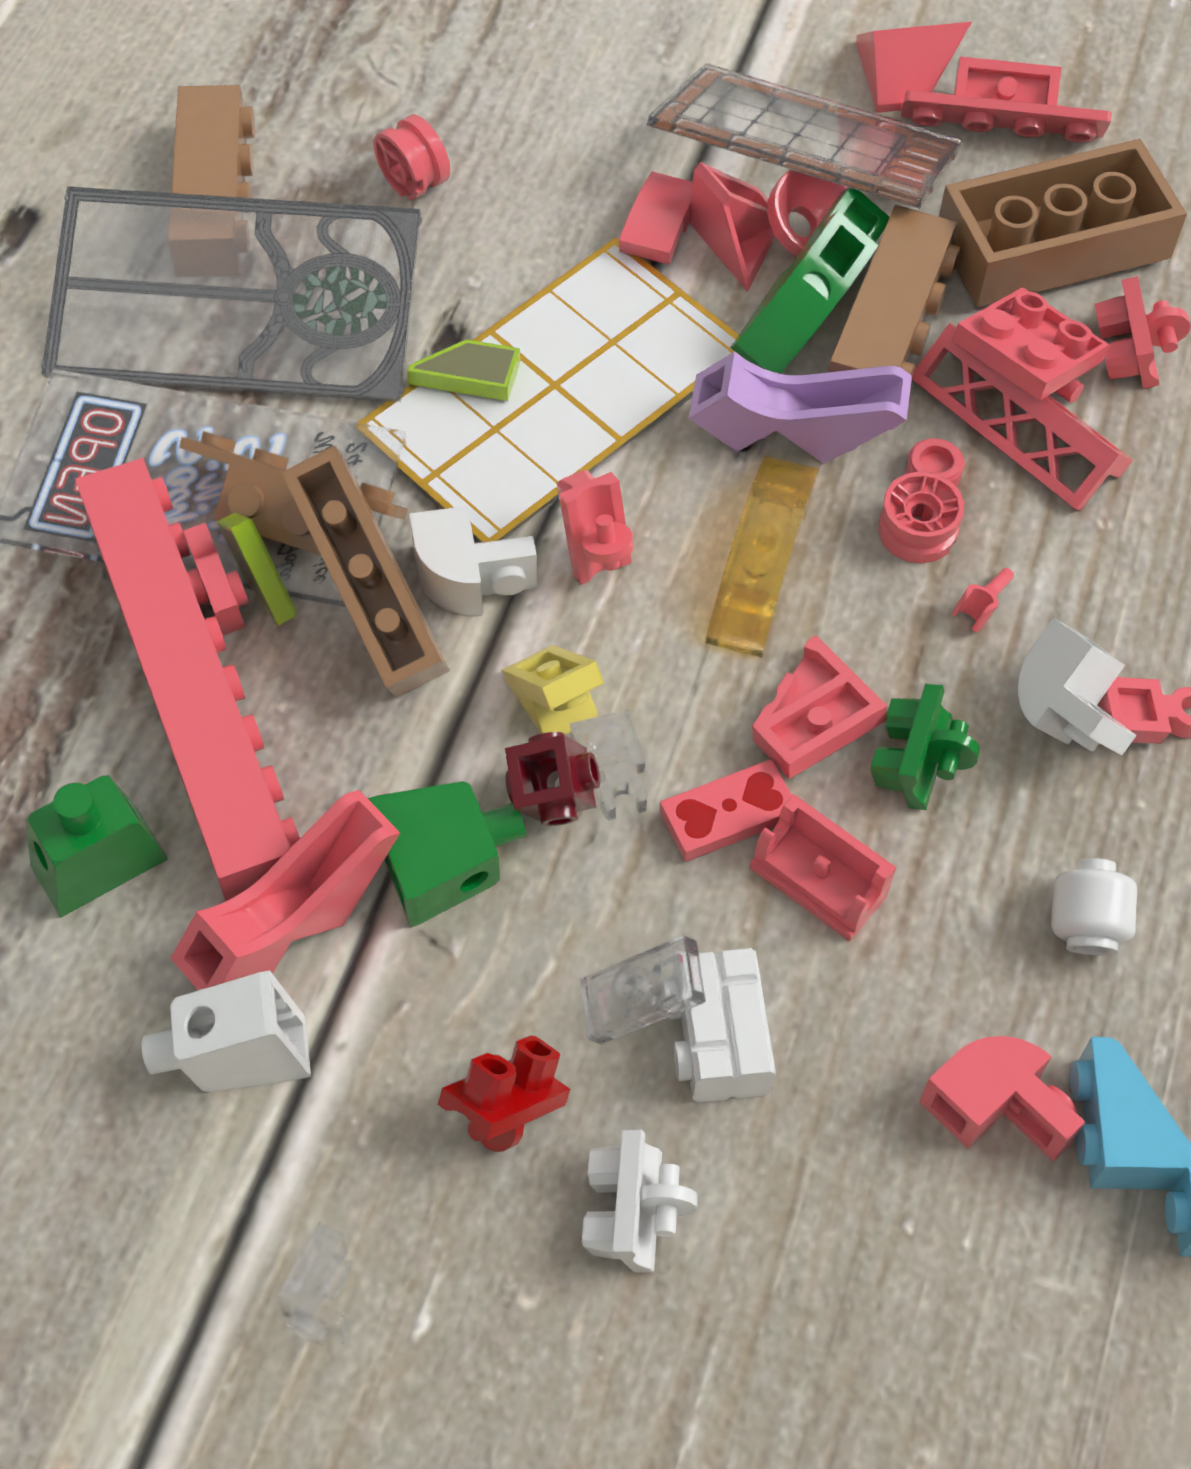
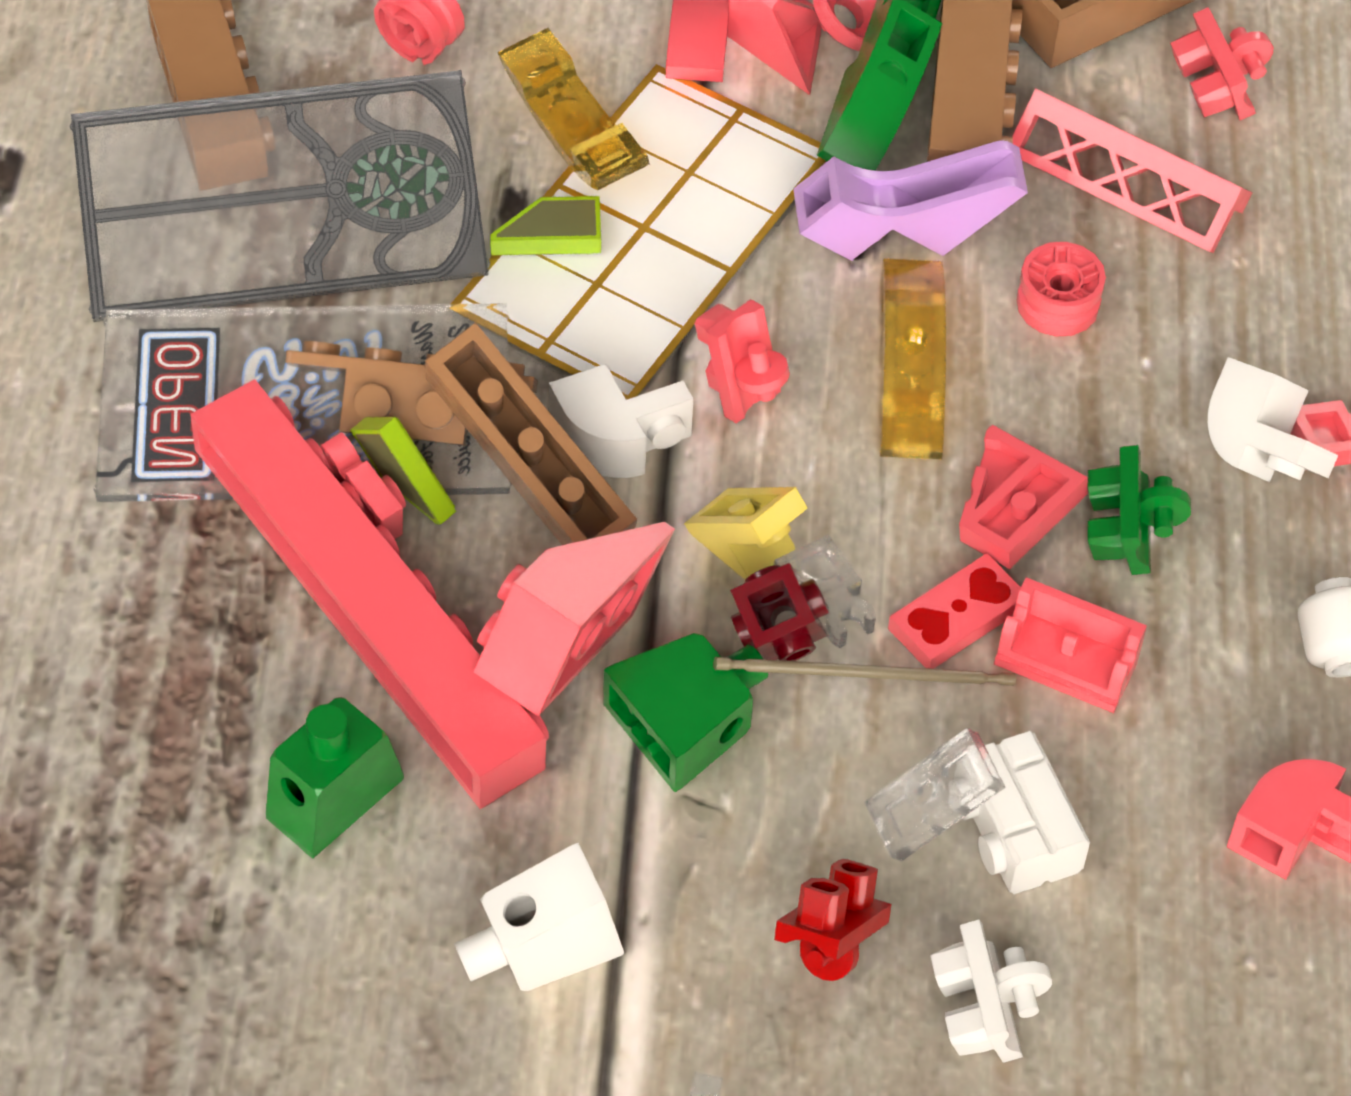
camera: 15 degrees left, 5 degrees down
coral arch [170,790,400,990] -> none
coral tile [905,438,964,487] -> none
coral plate [952,287,1109,403] -> none
coral hand [952,568,1014,632] -> none
none -> coral slope [473,522,675,716]
none -> clear yellow slope [498,28,650,191]
none -> dark tan piece [713,657,1016,686]

